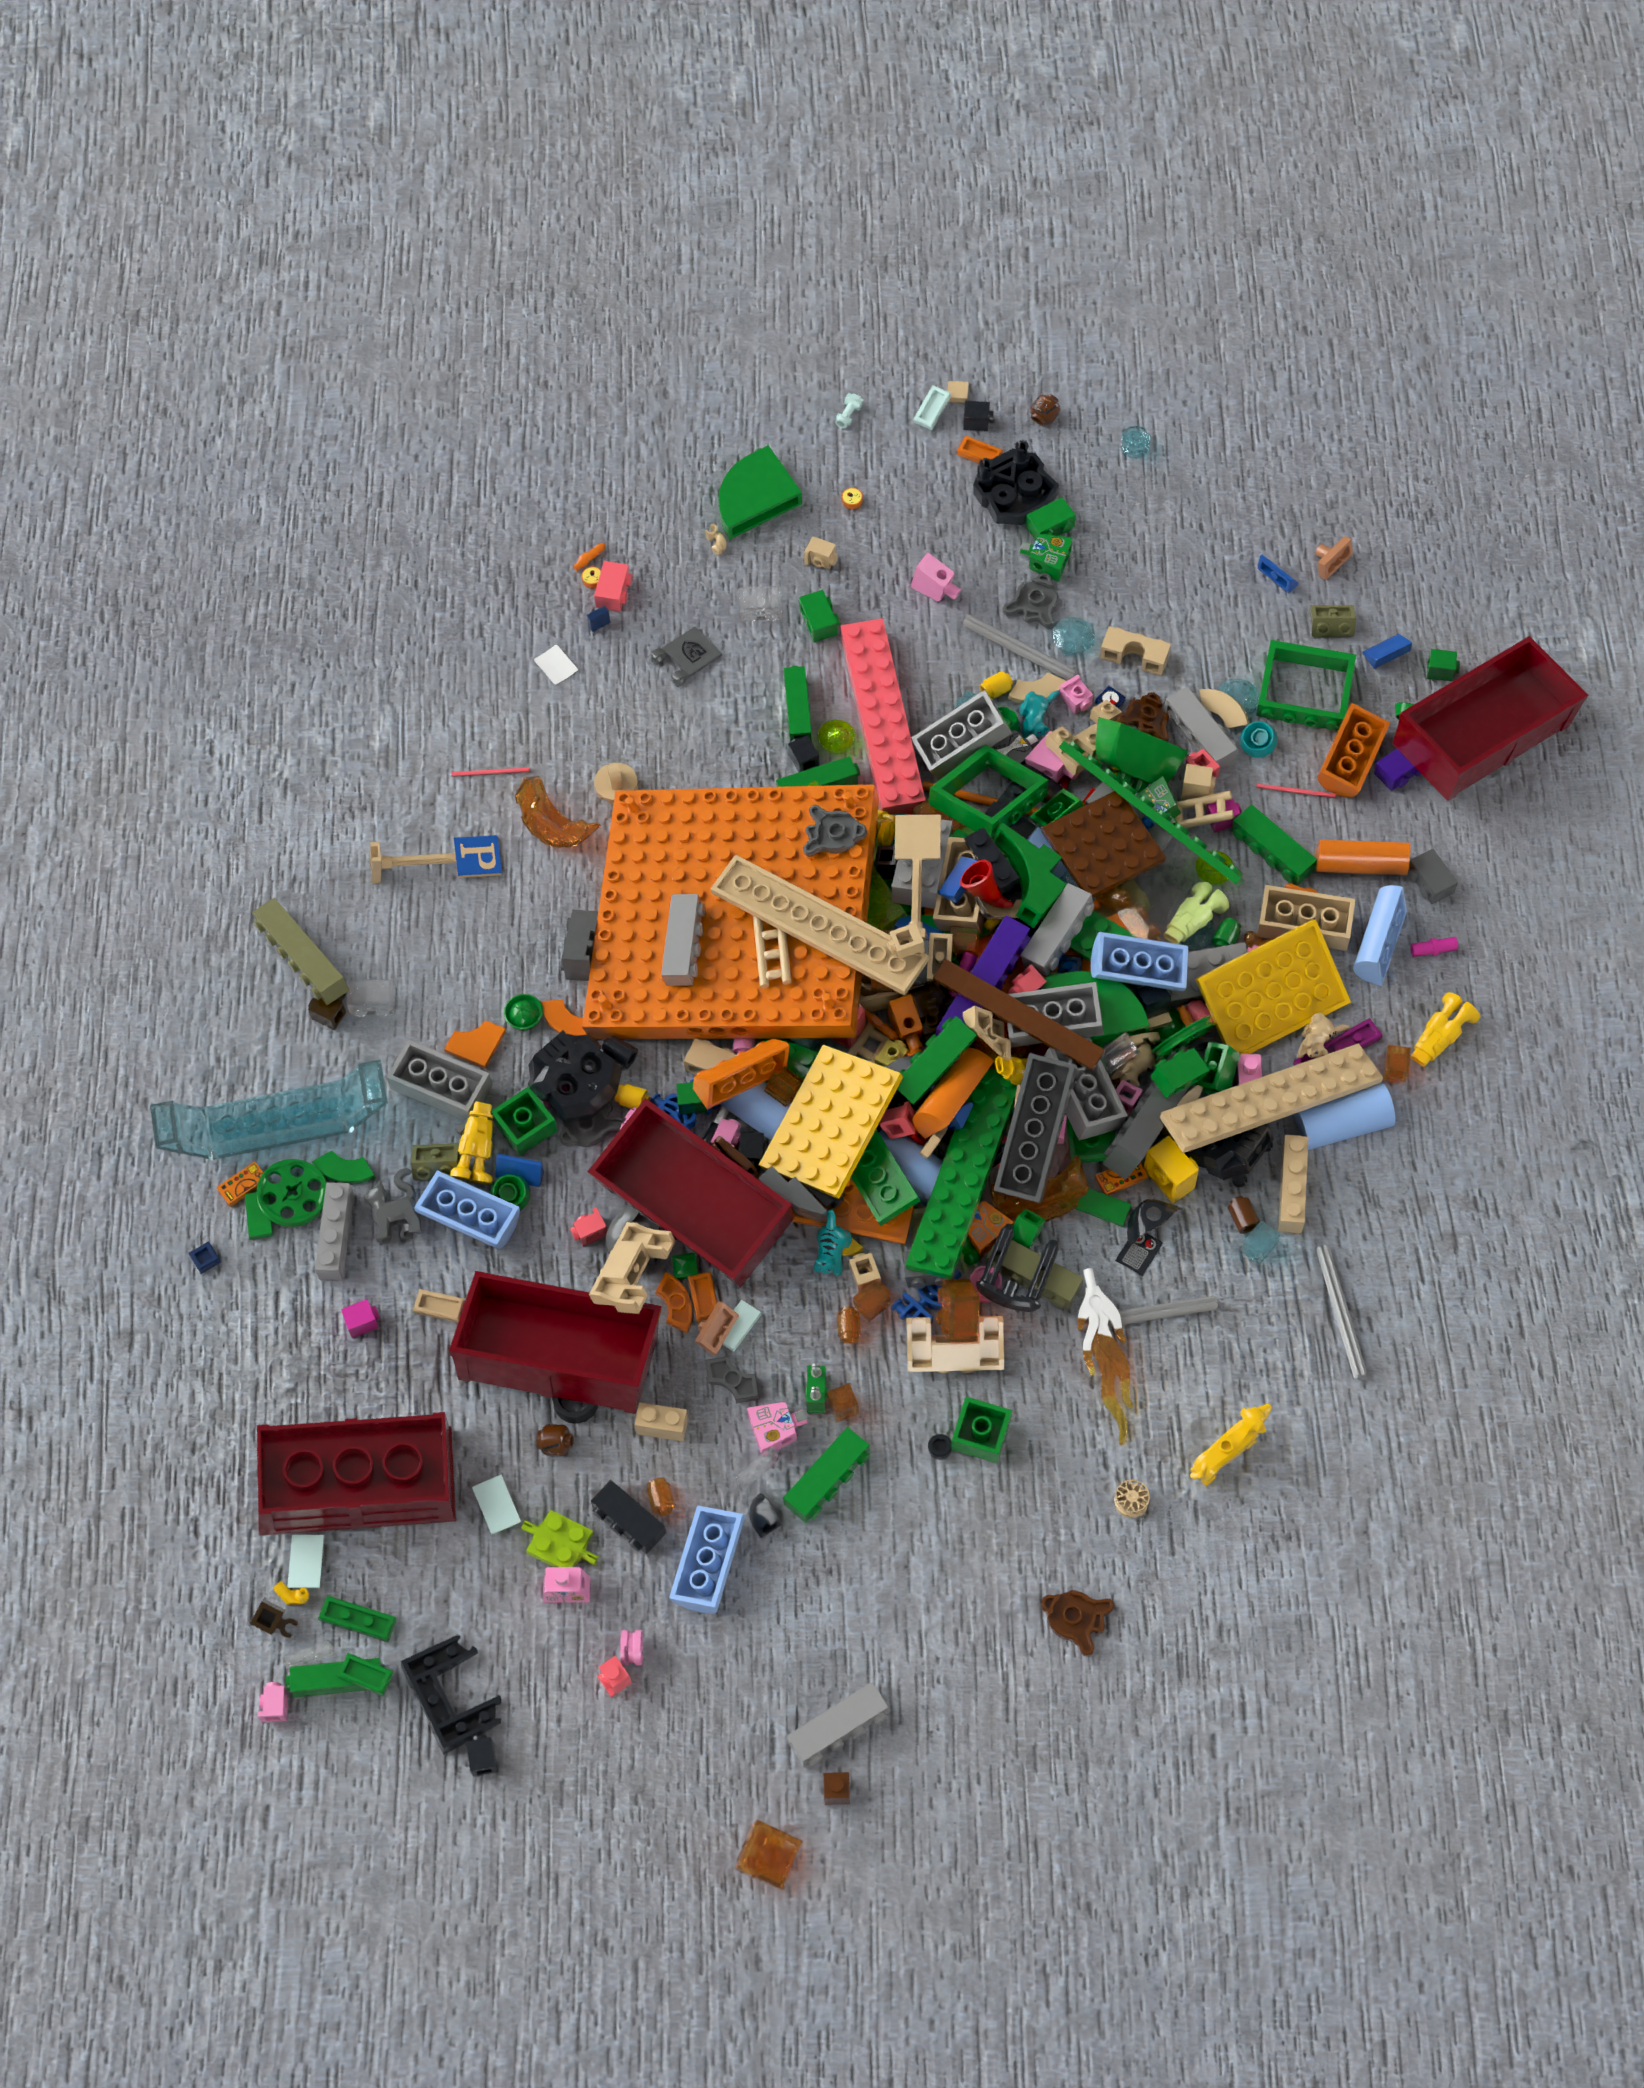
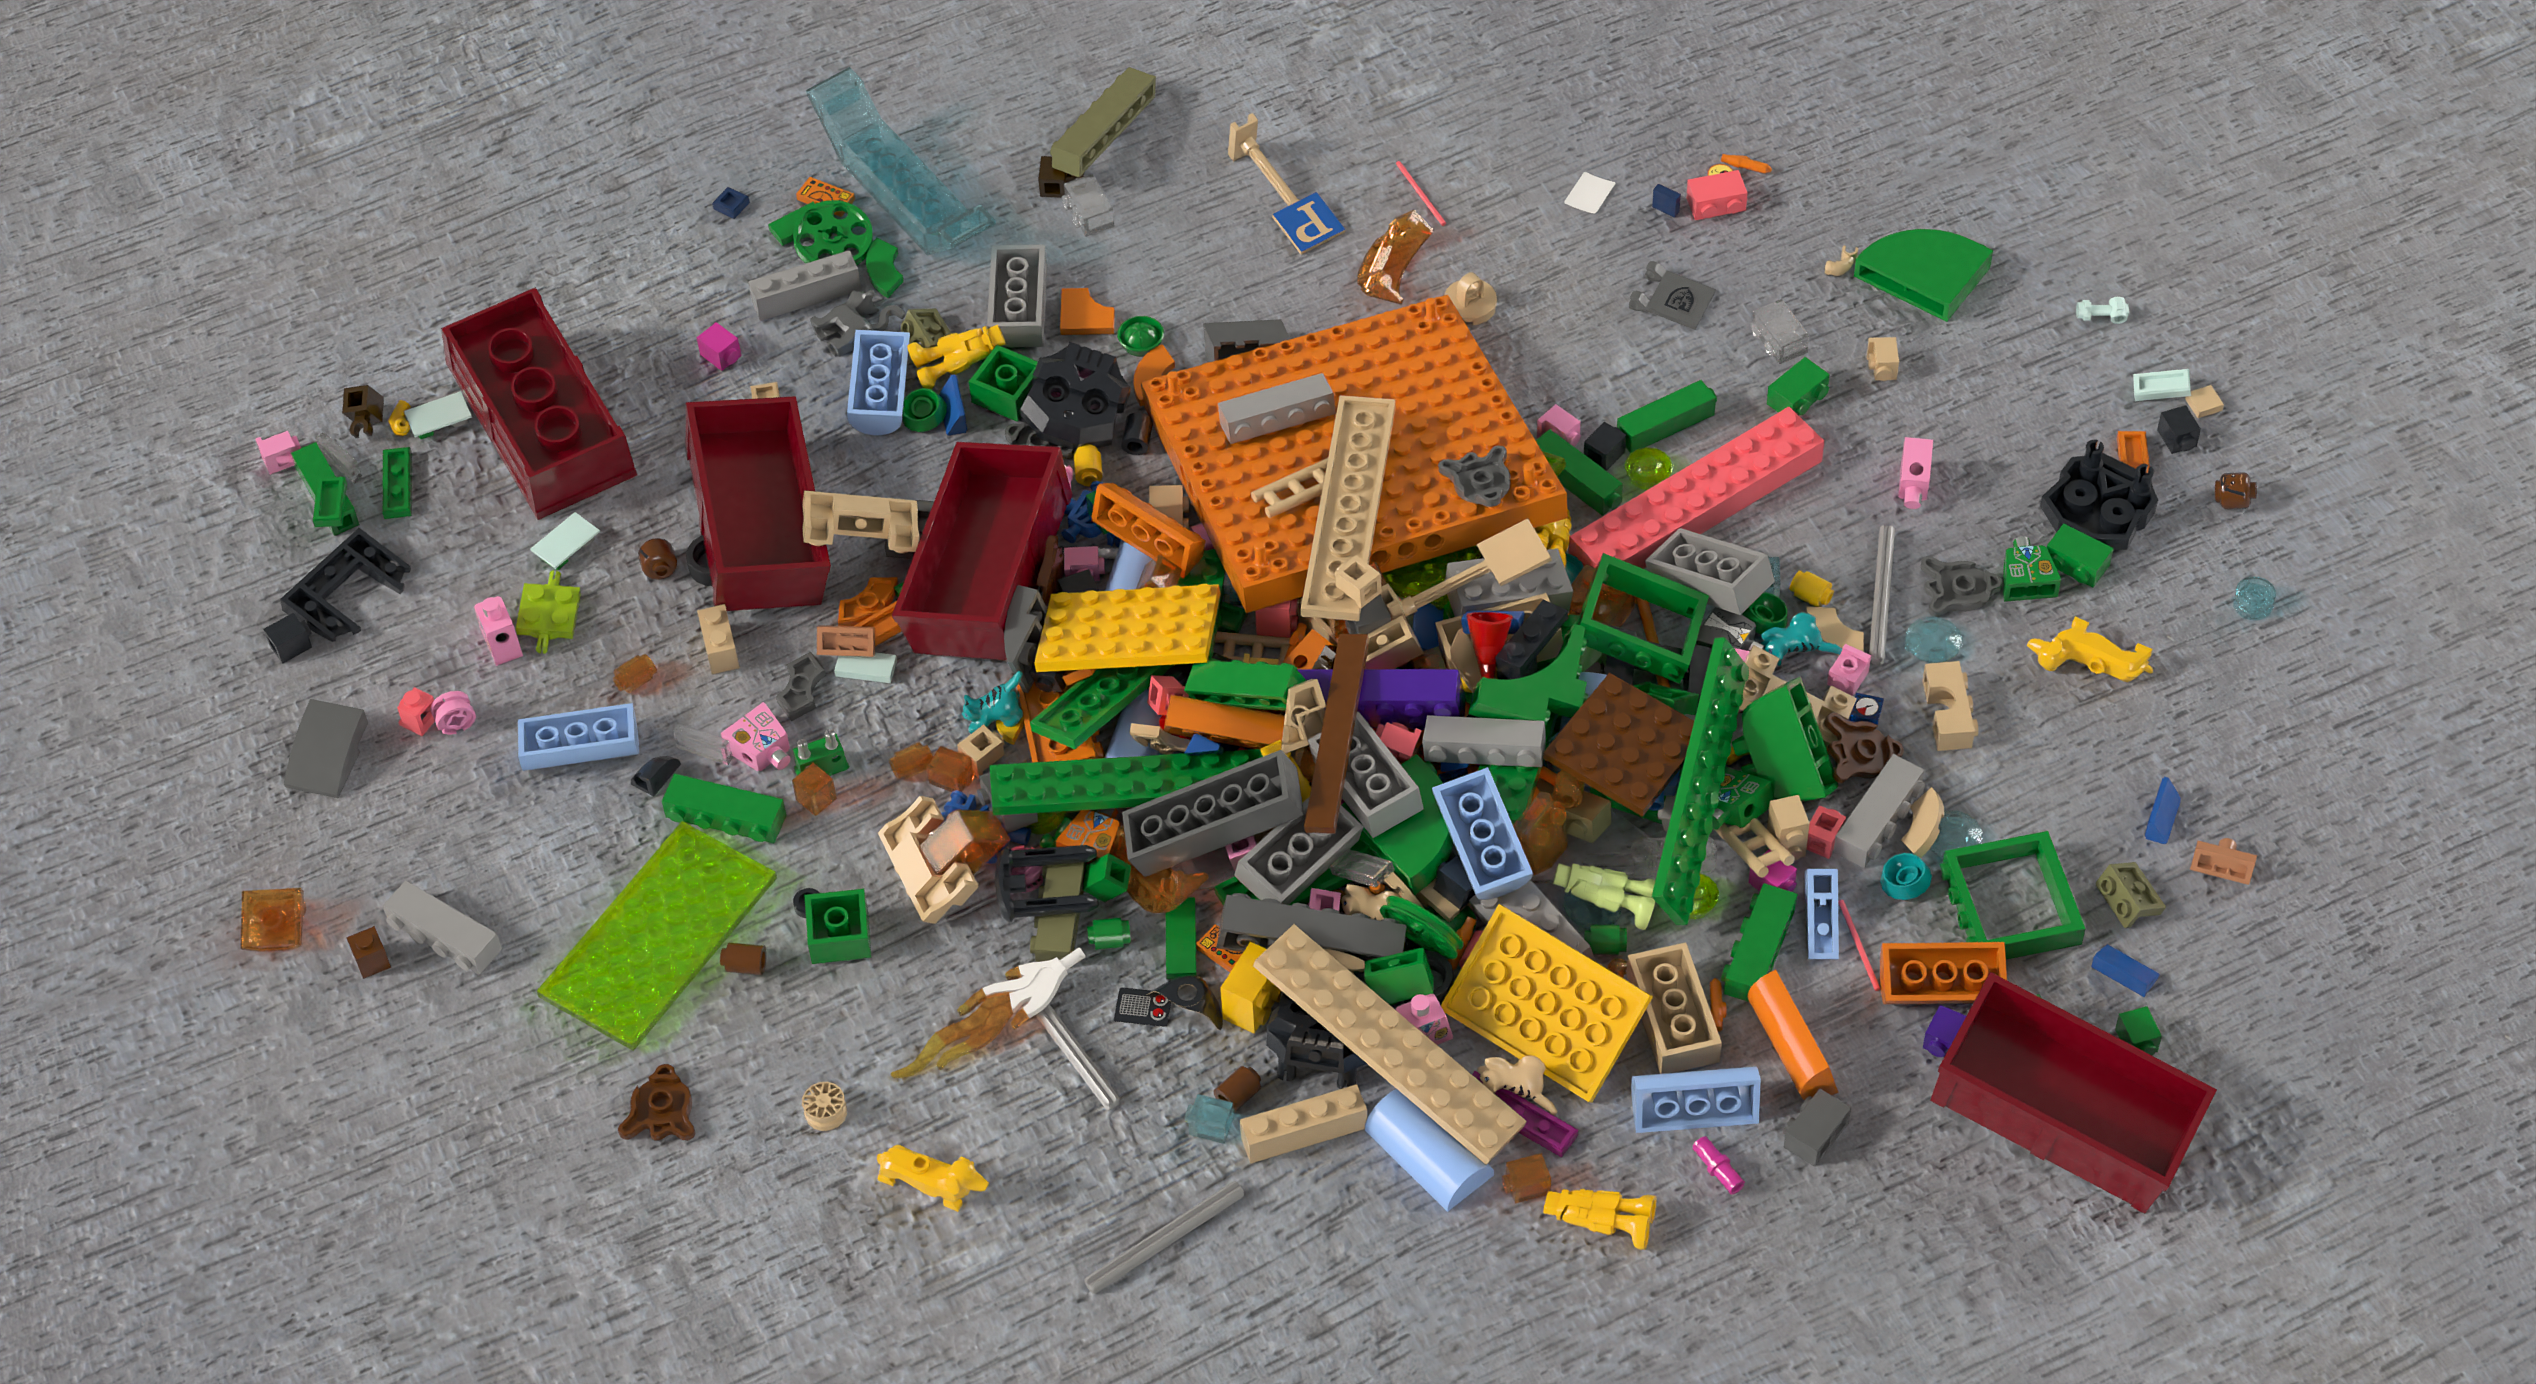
camera: 65 degrees right, 10 degrees down
coral brick [570,1207,607,1247] -> none
black brick [591,1480,666,1554] -> none
tile [842,488,863,509] -> none
green brick [1150,1048,1210,1099] -> none
none -> dark grey slope [284,699,368,798]
none -> clear neon green plate [537,821,777,1051]
none -> reddish brown brick [720,942,766,975]
none -> green brick [1087,917,1131,950]
none -> bright pink brick [1537,404,1581,447]
none -> light blue slope [1804,869,1839,959]
none -> yellow animal [2027,616,2153,682]

